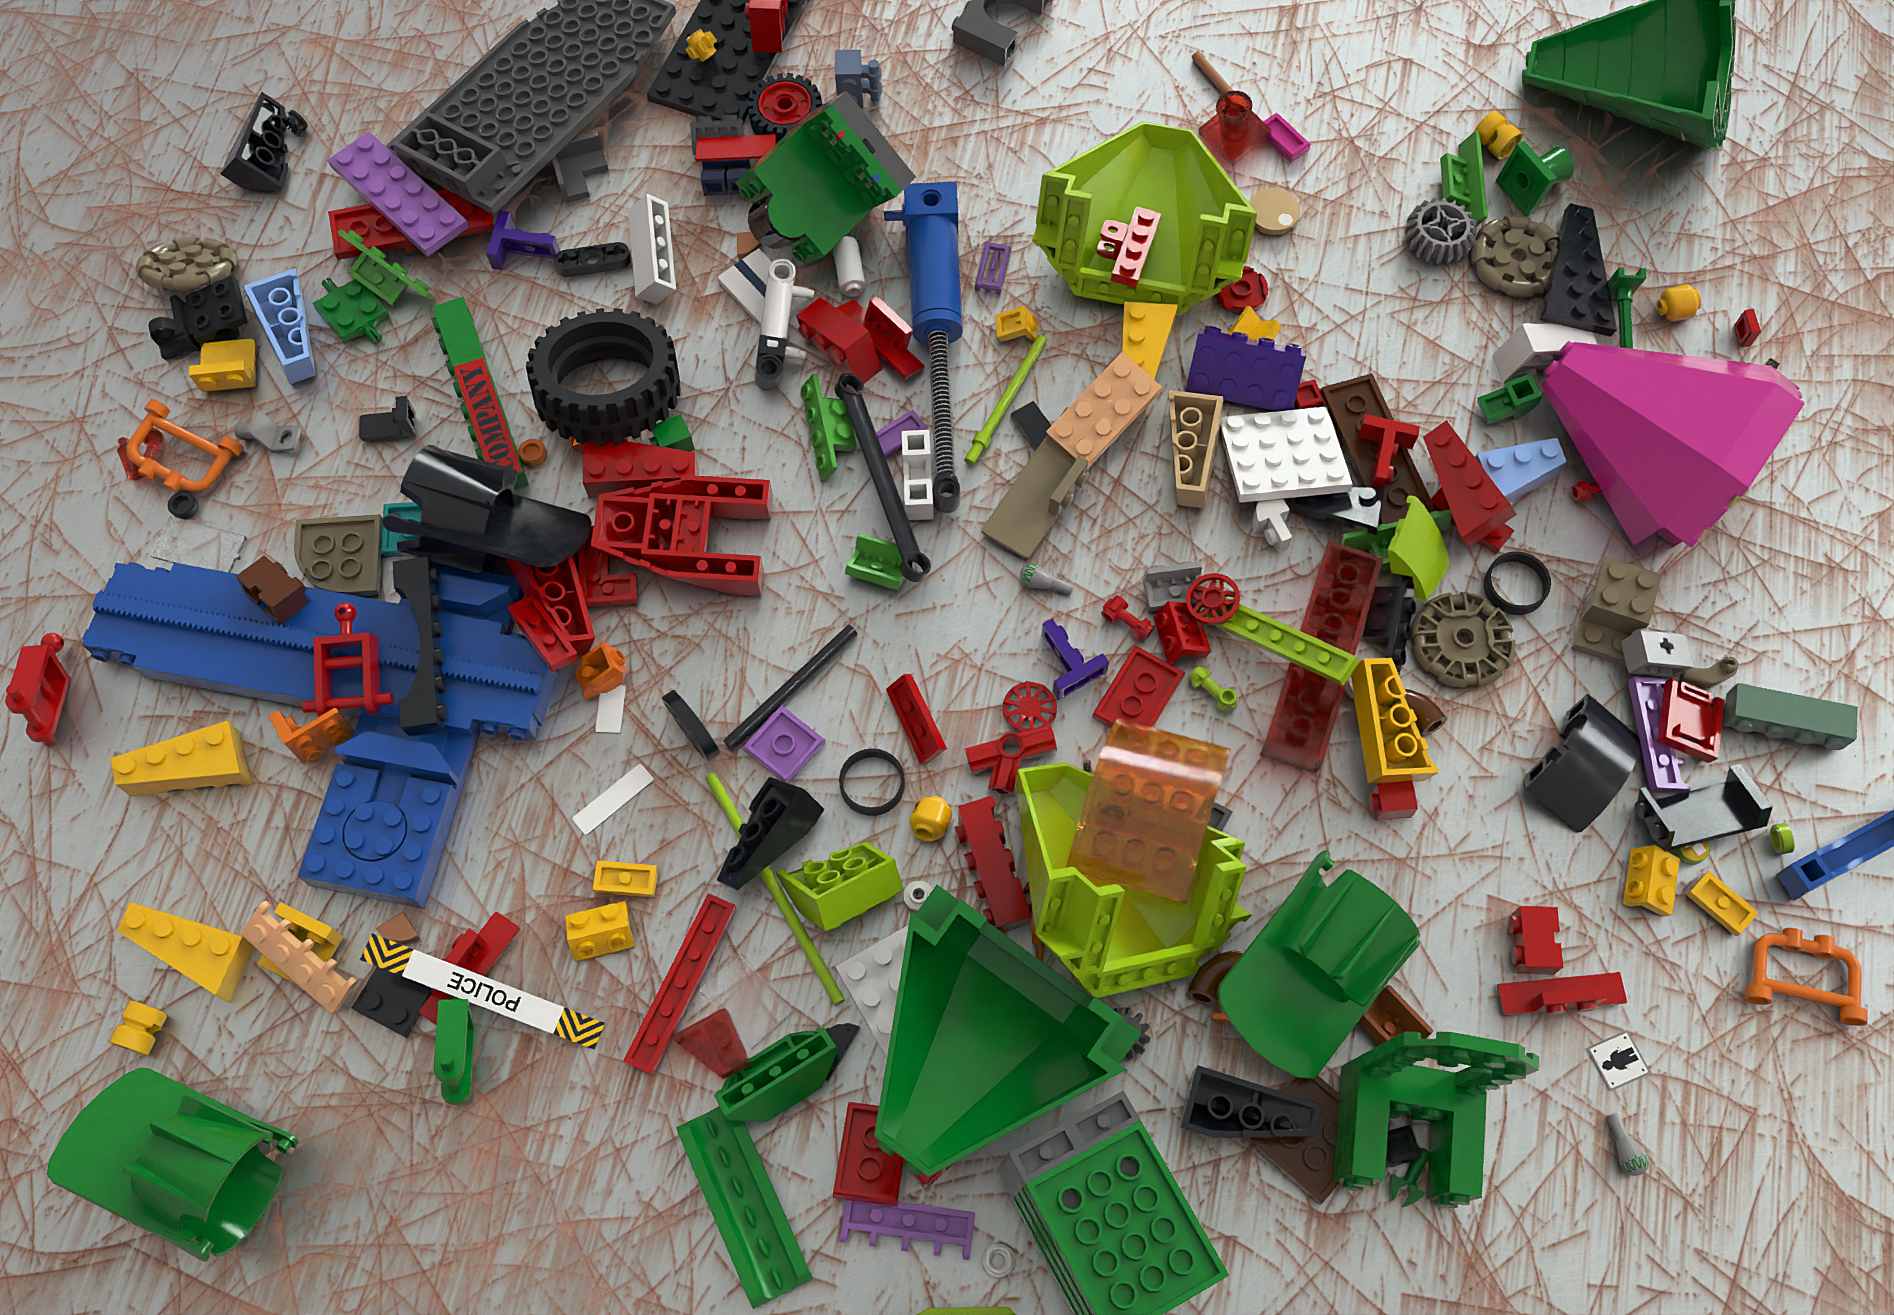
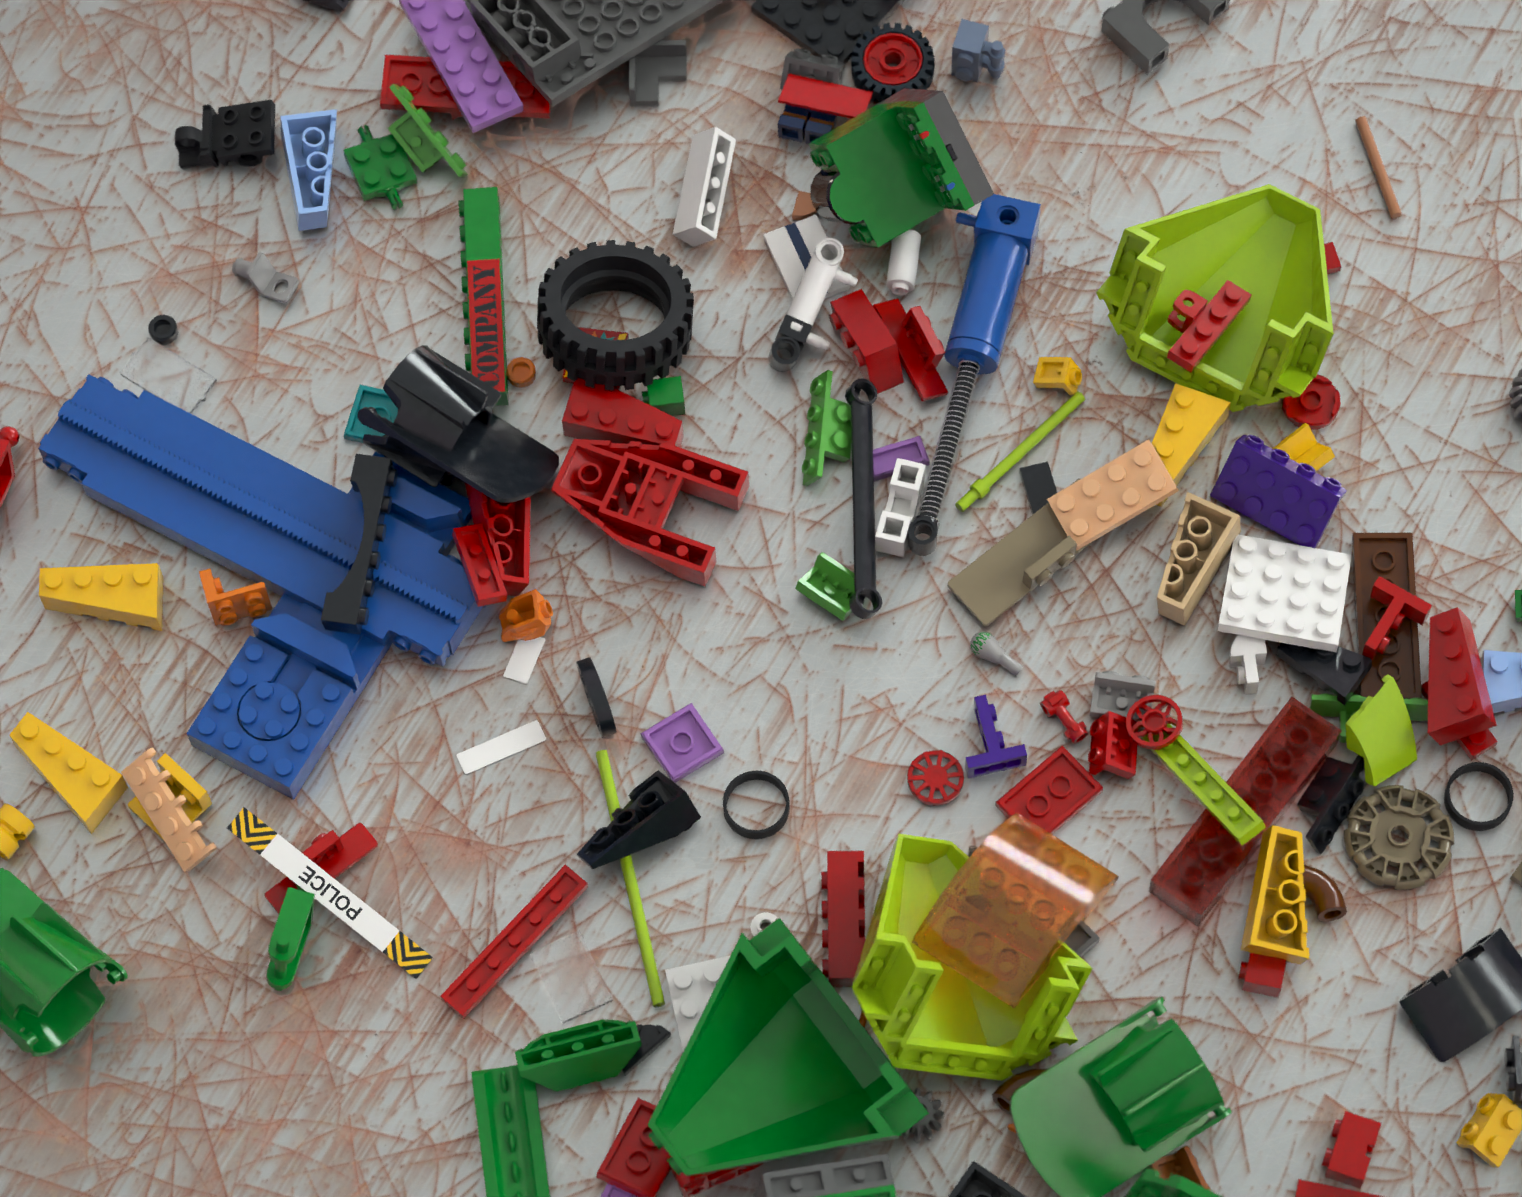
camera: 20 degrees right, 0 degrees up
clear red plant [117,428,164,480] -> none
orange bar [126,399,244,493] -> none
dark tan plate [136,237,237,292] -> none
yellow bracket [189,339,257,392] -> none
reddish brown brick [236,556,309,625] -> none
dark tan plate [294,514,383,596] -> none
red piece [302,602,394,717] -> none
black plate [351,967,434,1038] -> none
black bracket [359,396,416,441] -> none
nougat tile [376,911,420,943] -> none
dark purple bracket [486,210,560,270] -> none
black beam [553,242,631,277] -> none
yellow bracket [565,901,635,961] -> none
red plate [579,526,638,607] -> none
yellow plate [592,860,659,898] -> none
clear red wing [672,1007,751,1079] -> none
black piece [723,624,858,751] -> none
lime wedge [775,841,904,931] -> none
red plate [886,674,947,764] -> none
yellow head [909,796,952,842] -> none
red piece [965,725,1057,796] -> none
medium lavender tile [975,242,1011,295] -> none
lime bar [1189,666,1238,713] -> none
clear red plant [1199,90,1271,166] -> none
tan tile [1250,187,1300,236] -> none
dark pink tile [1257,112,1311,163] -> none
red tile [1294,379,1325,410] -> none

